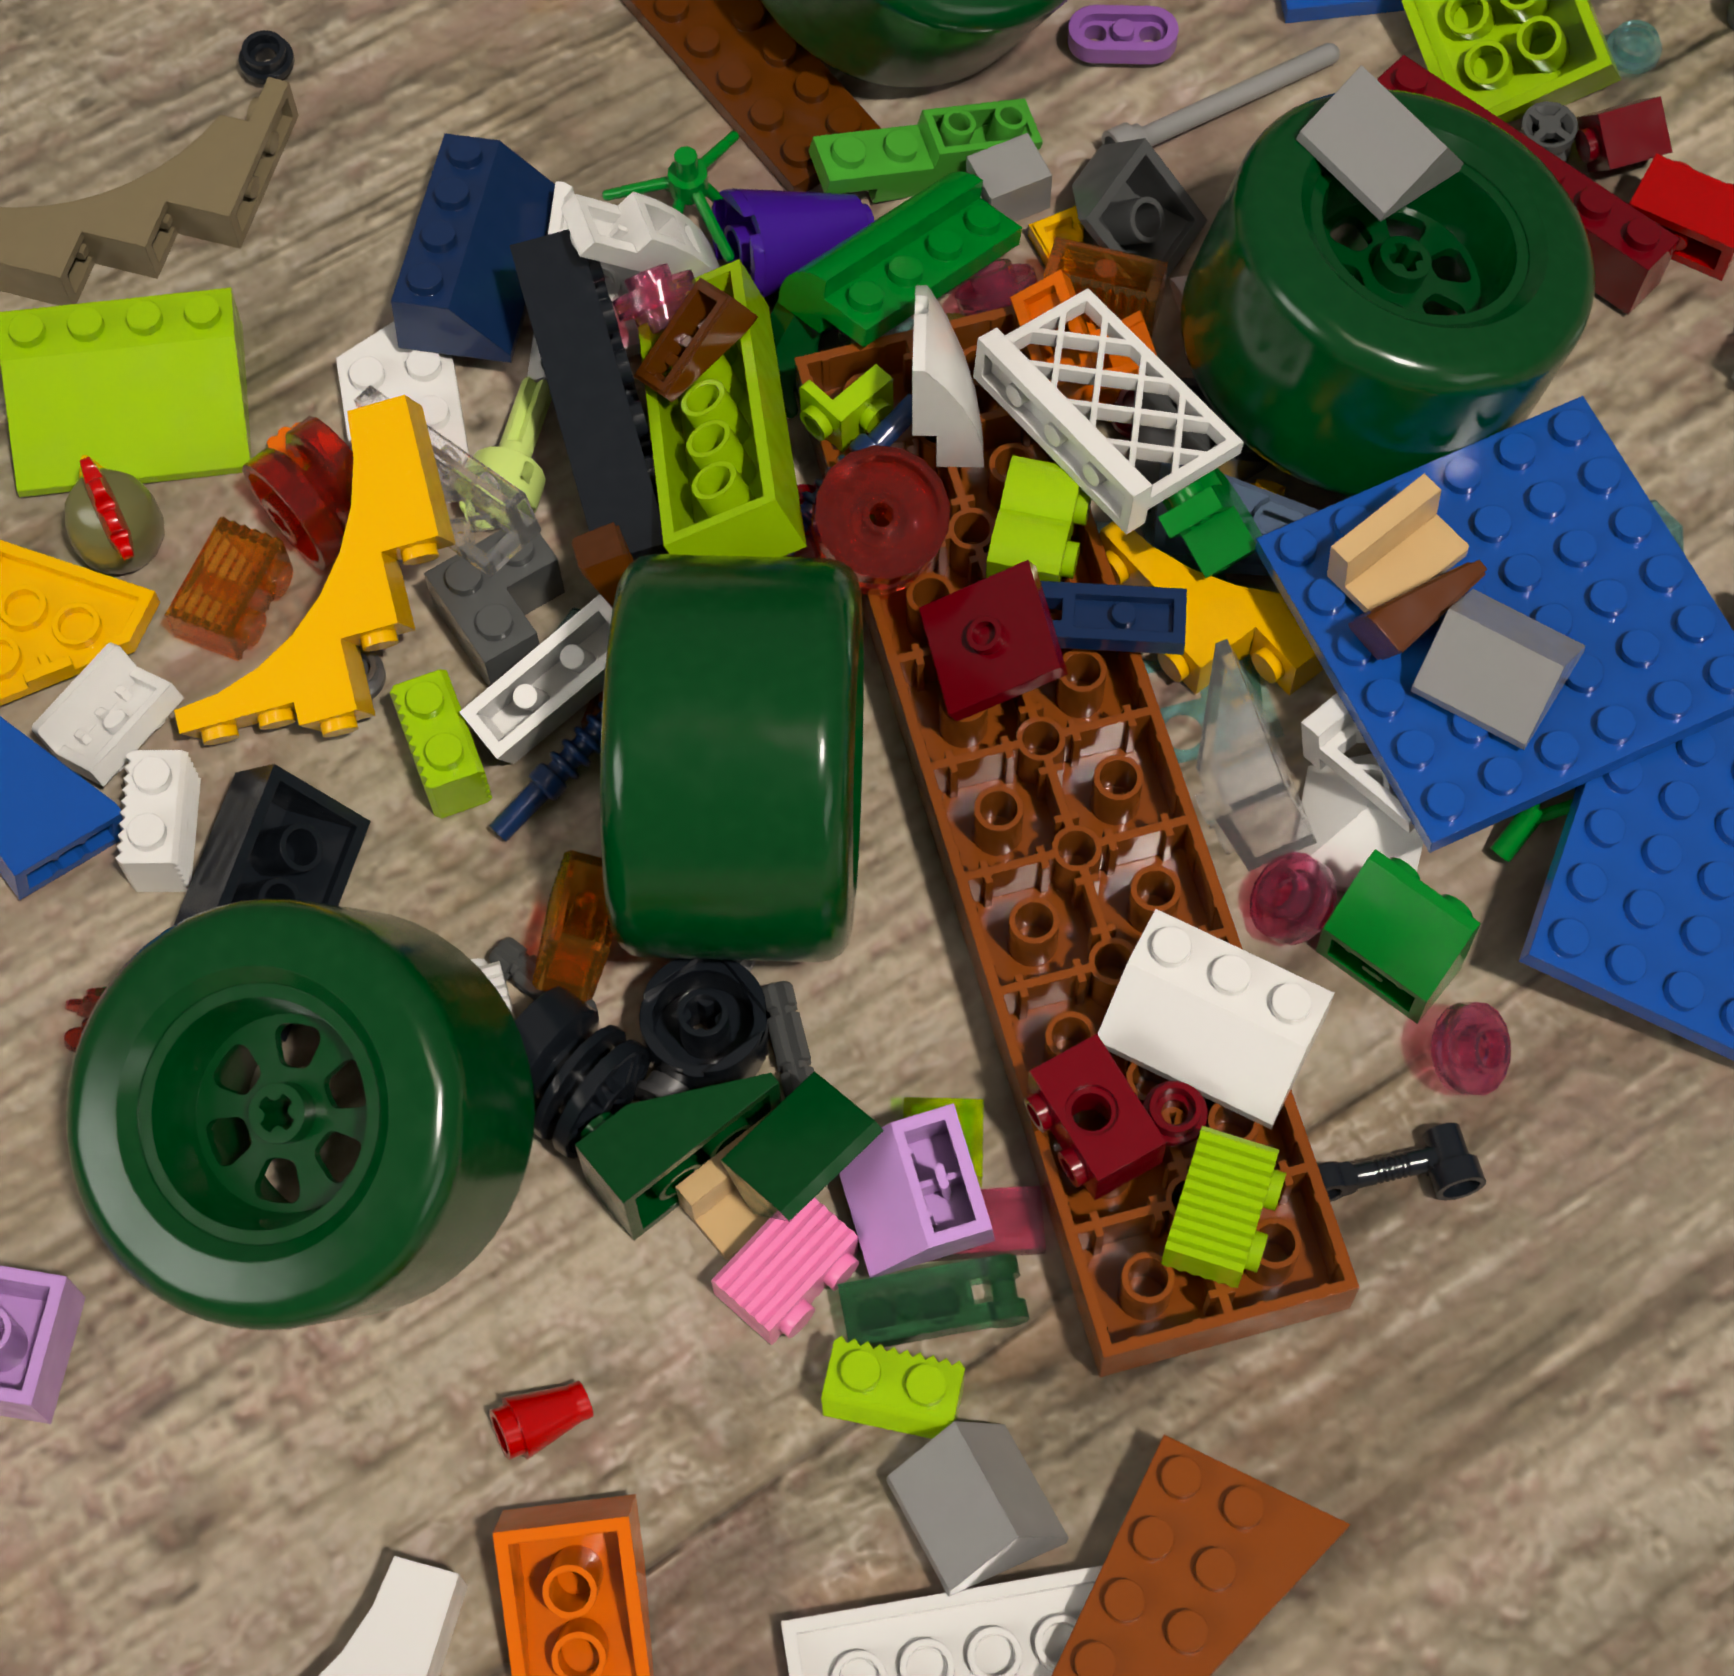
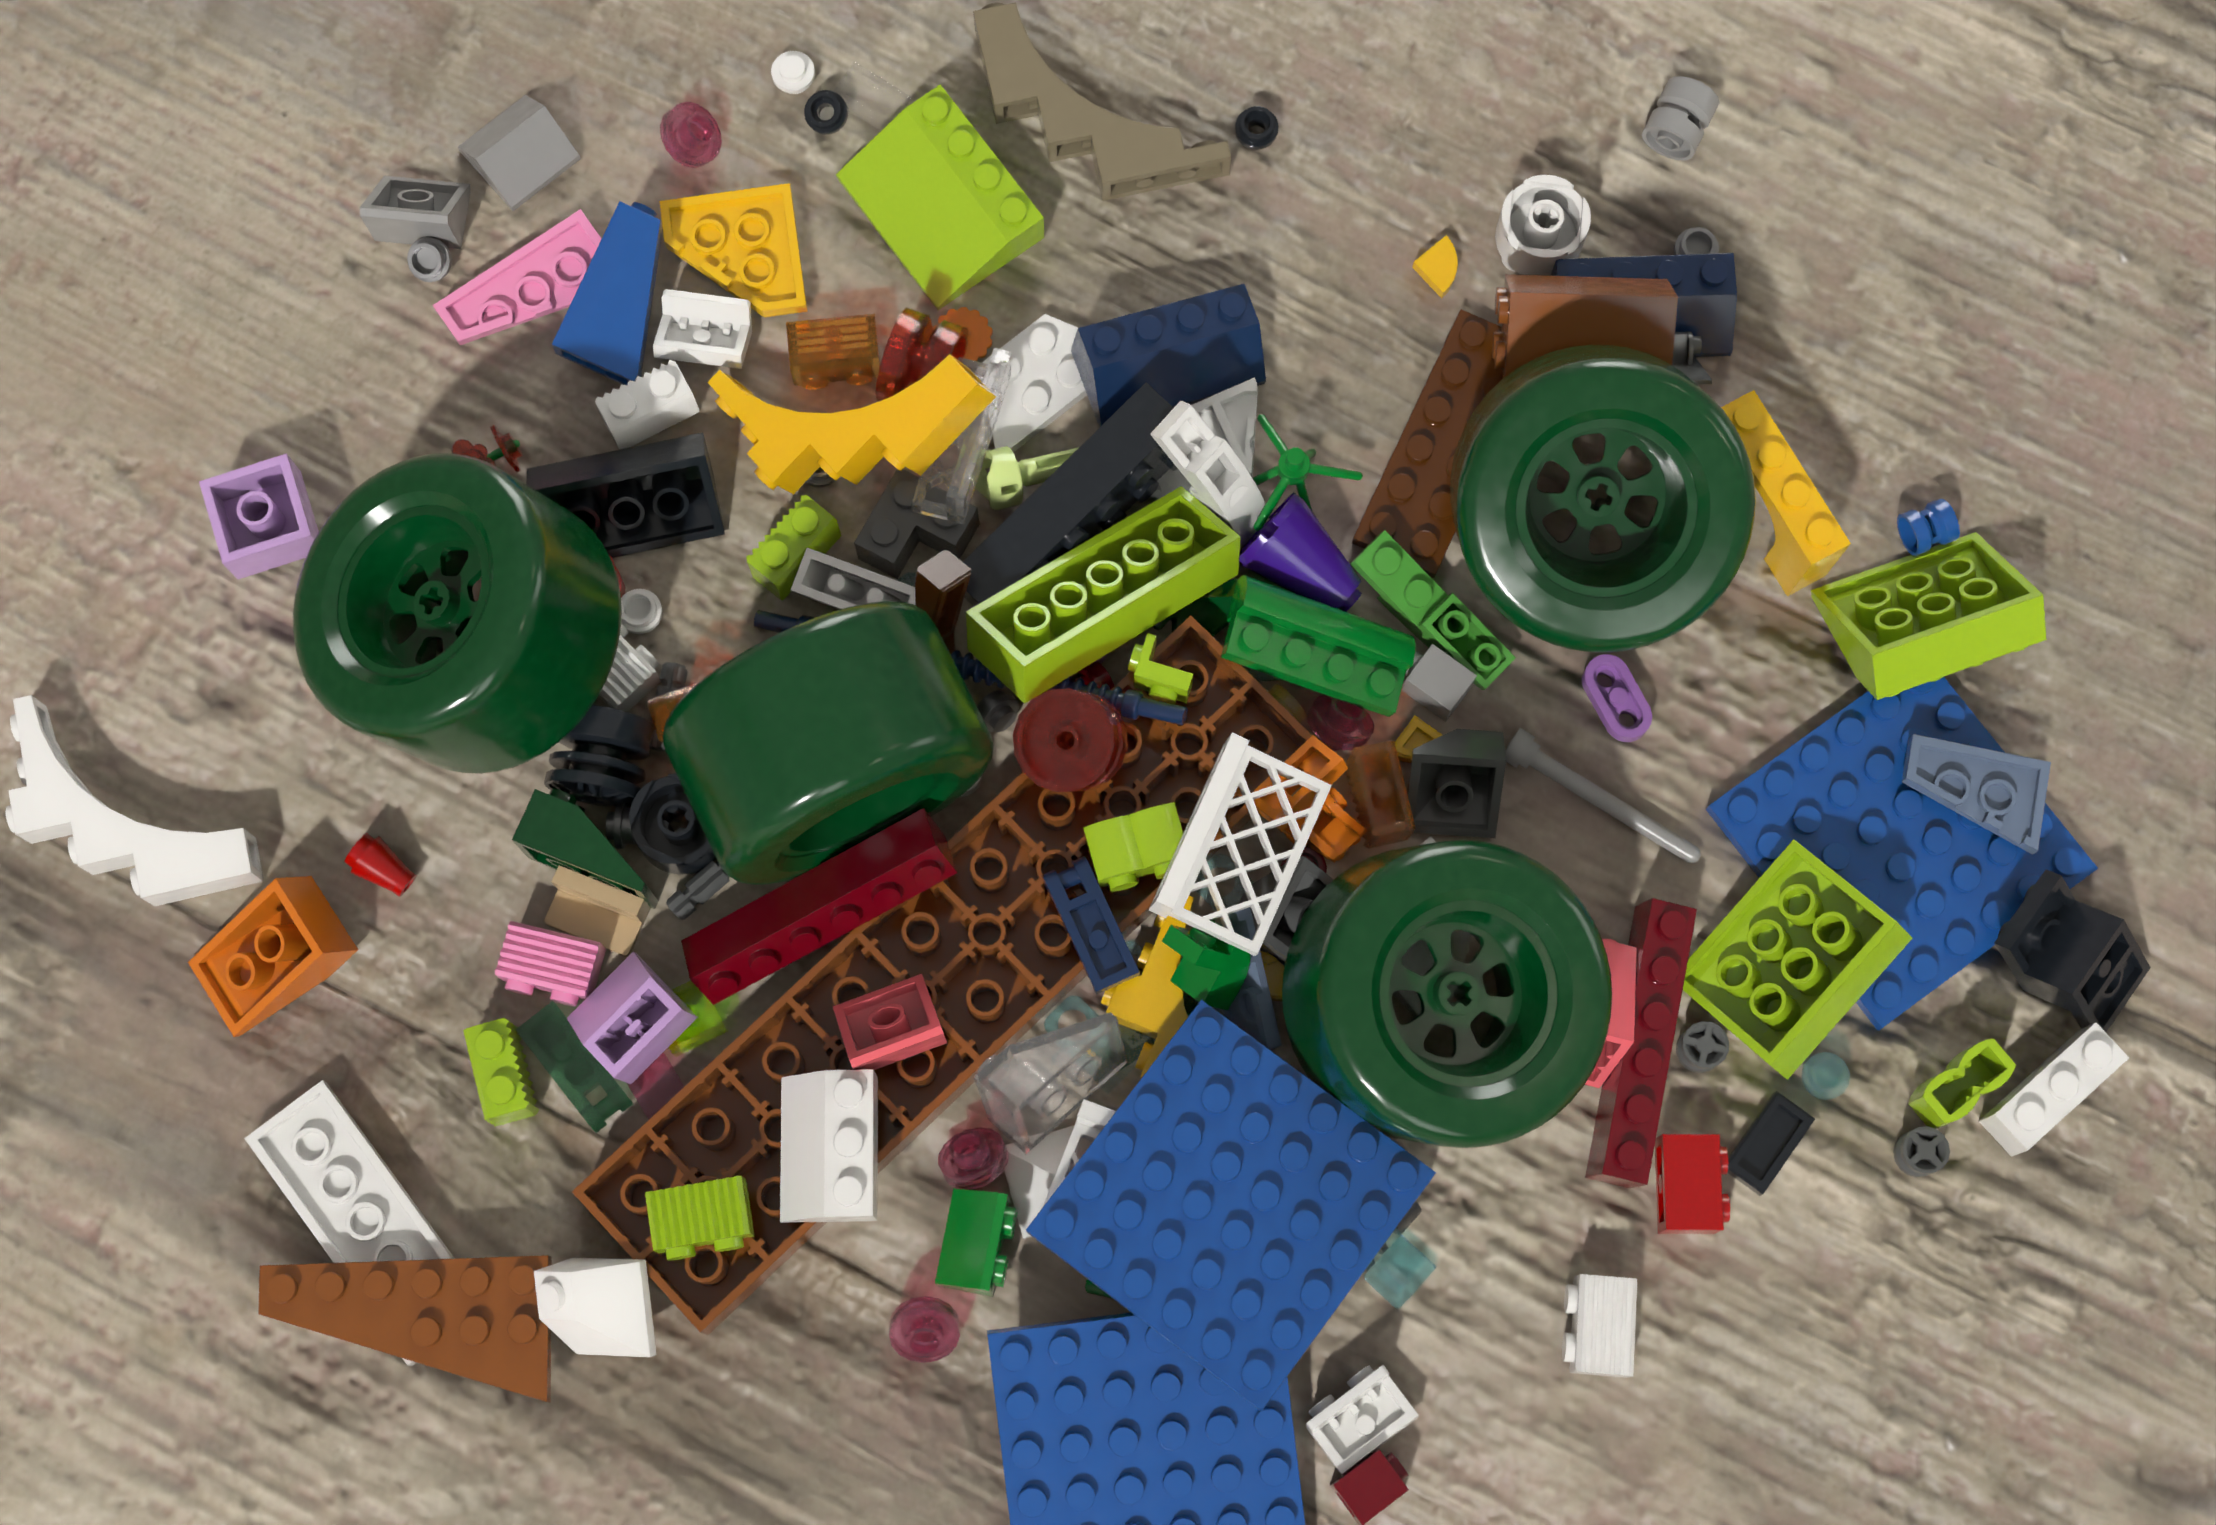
camera: 60 degrees right, 10 degrees up
olive piece [65,455,165,574] -> none
clear pink plate [612,263,696,335] -> none
reddish brown slope [634,277,758,403] -> none
dark green slope [721,1071,884,1222] -> none
light grey slope [887,1421,1069,1597] -> none
white brick [912,285,984,468] -> none
dark red plate [919,560,1068,722] -> none
dark red brick [1023,1034,1167,1201] -> none
dark red plate [1143,1081,1208,1147] -> none
light grey slope [1296,65,1464,221] -> none
black brick [1318,1123,1486,1202] -> none
tan panel [1327,473,1469,613] -> none
reddish brown slope [1348,560,1487,660] -> none
light grey slope [1411,589,1586,750] -> none
dark red brick [1575,96,1673,172] -> none
none -> white slope [534,1258,657,1357]
none -> dark red brick [681,808,957,1005]
none -> coral slope [833,974,947,1070]
none -> black tile [1727,1091,1815,1196]

